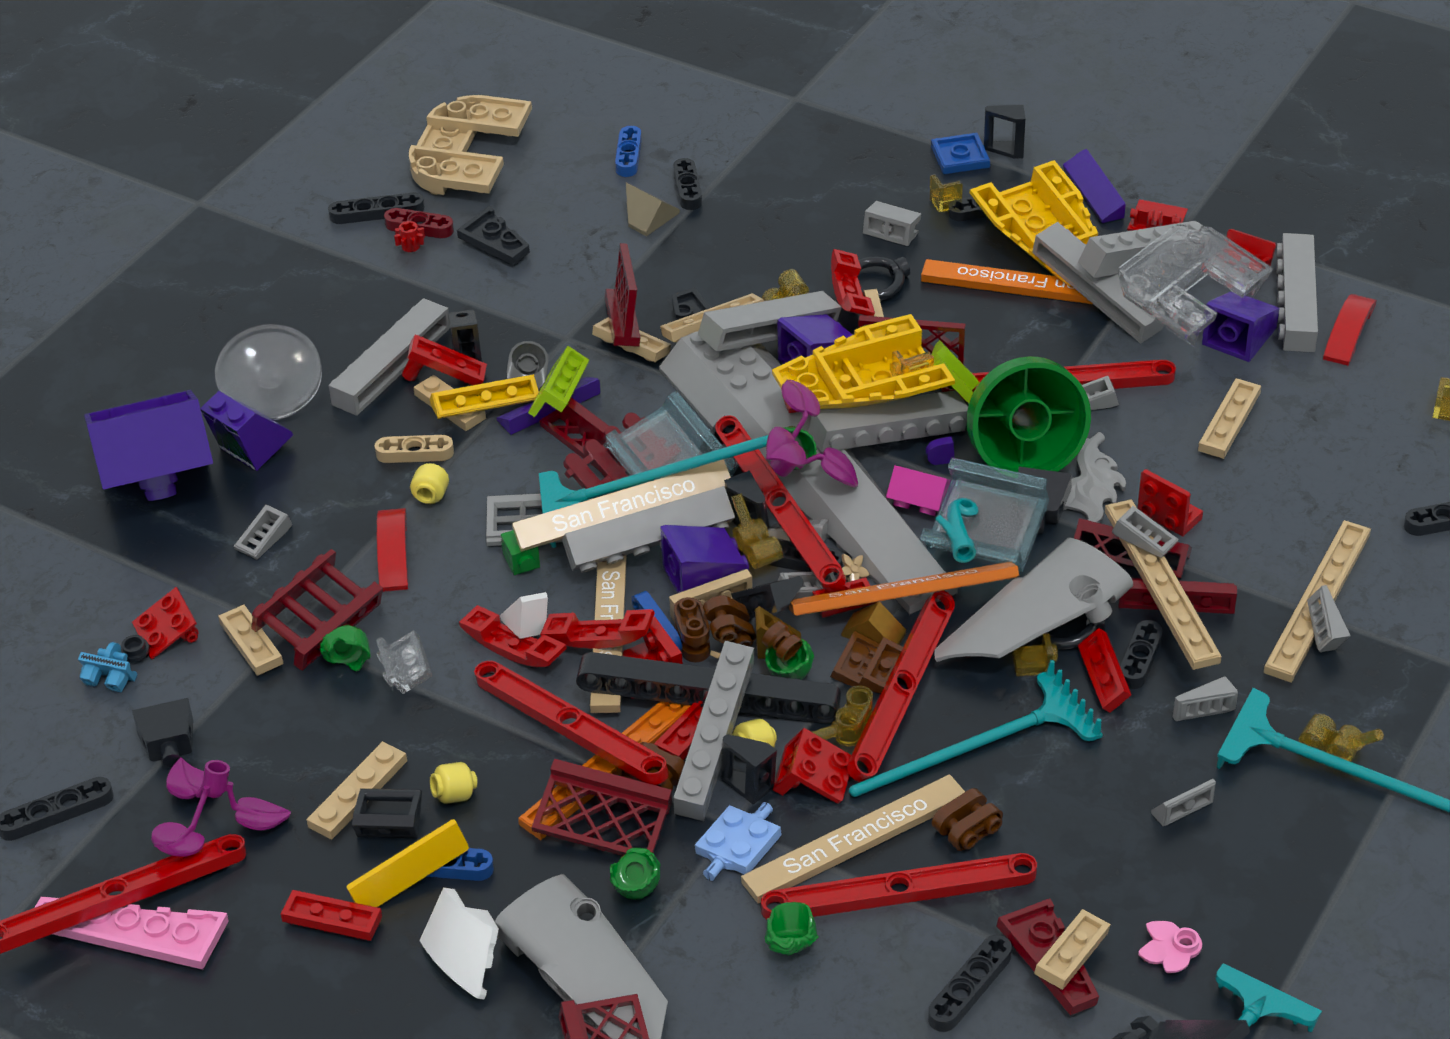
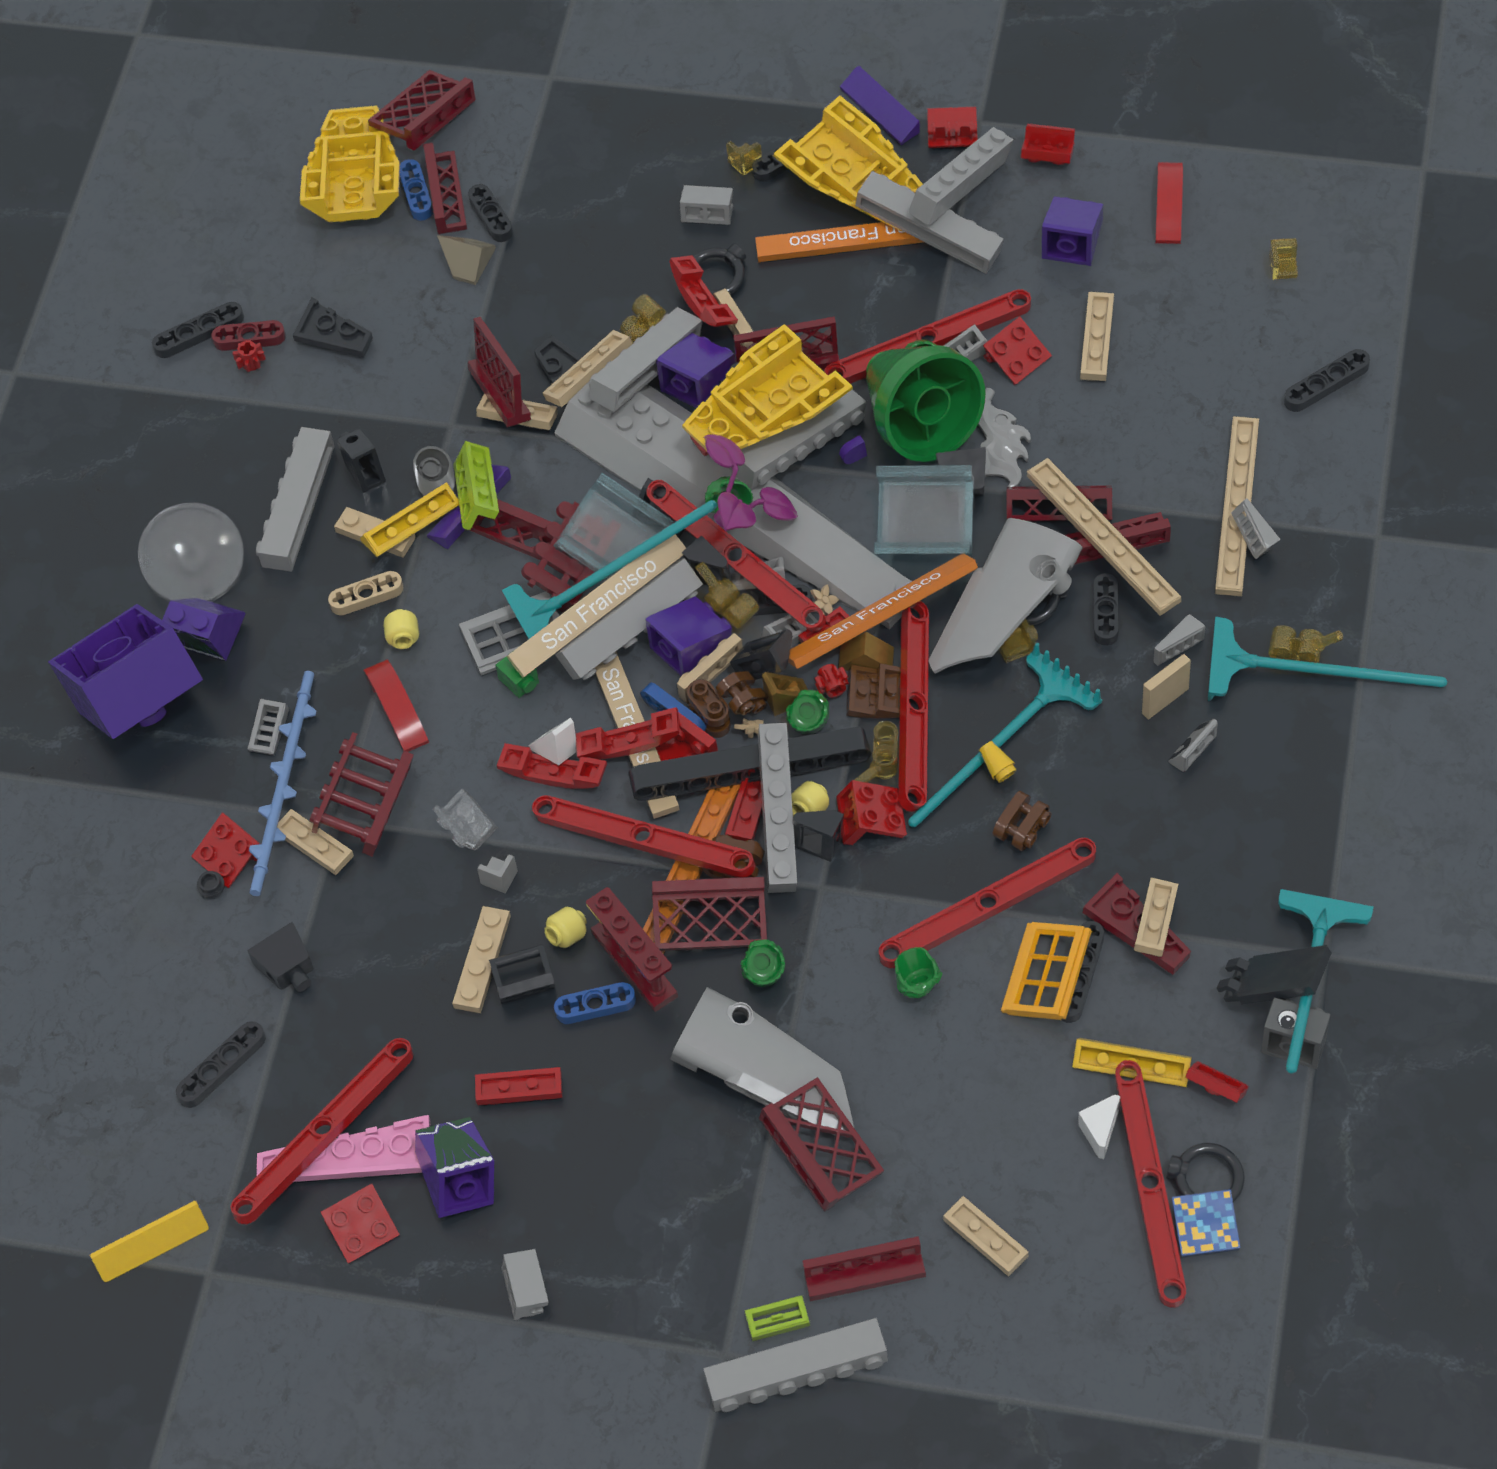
camera: 15 degrees left, 15 degrees up
dark azure hips [78,642,137,692] -> none
magenta plant [151,758,291,856] -> none
green hair [320,625,371,672] -> none
yellow slope [346,819,469,907] -> none
red piece [402,334,487,385] -> none
tan plate [409,95,532,195] -> none
white slope [420,887,499,999] -> none
light blue plate [695,802,782,881] -> none
tan tile [741,774,965,904] -> none
reddish brown wheel [762,621,803,662] -> none
dark pink slope [886,465,959,516] -> none
clear yellow bracket [890,351,934,377] -> none
blue tile [931,133,990,174] -> none
lime slope [931,340,980,403] -> none
teal plant [936,498,979,563] -> none
black tile [983,105,1026,159] -> none
red plate [1078,628,1132,713] -> none
light grey slope [1112,506,1179,558] -> none
clear slope [1117,224,1273,347] -> none
red bracket [1137,469,1203,537] -> none
bright pink plate [1138,921,1202,973] -> none
light grey brick [1276,233,1318,352] -> none
none -> medium blue plant [249,671,316,896]
none -> yellow wedge [300,106,400,222]
none -> red hinge [321,1184,400,1263]
none -> dark red fence [368,70,476,151]
none -> dark purple slope [415,1117,494,1218]
none -> dark red fence [423,143,467,234]
none -> light grey panel [477,854,518,893]
none -> dark red fence [586,887,678,1012]
none -> red gear [814,664,849,698]
none -> yellow cone [979,741,1017,783]
none -> red hinge [983,316,1052,385]
none -> light orange piece [1001,922,1092,1020]
none -> tan tile [1142,654,1191,720]

